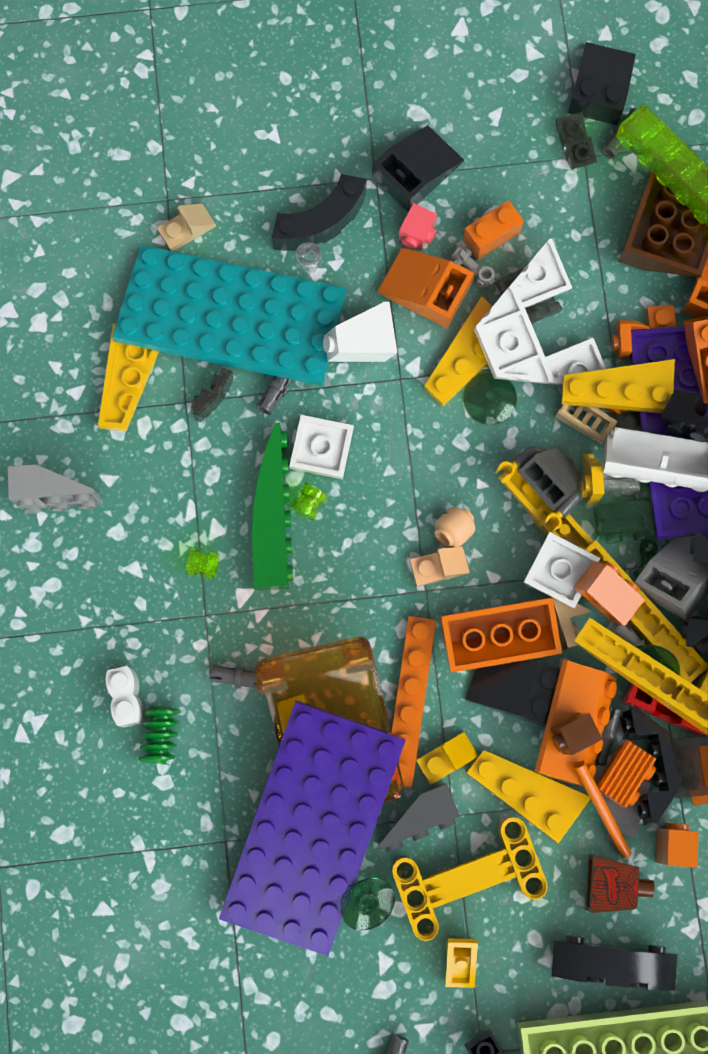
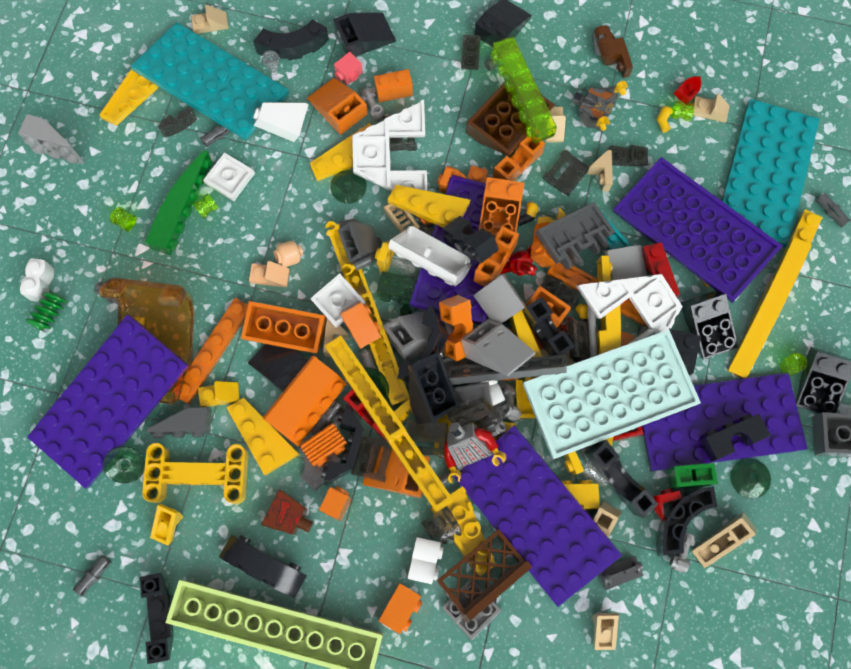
camera: 20 degrees right, 5 degrees down
reddish brown brick [550,713,602,755] -> none
orange bar [574,761,632,858] -> none

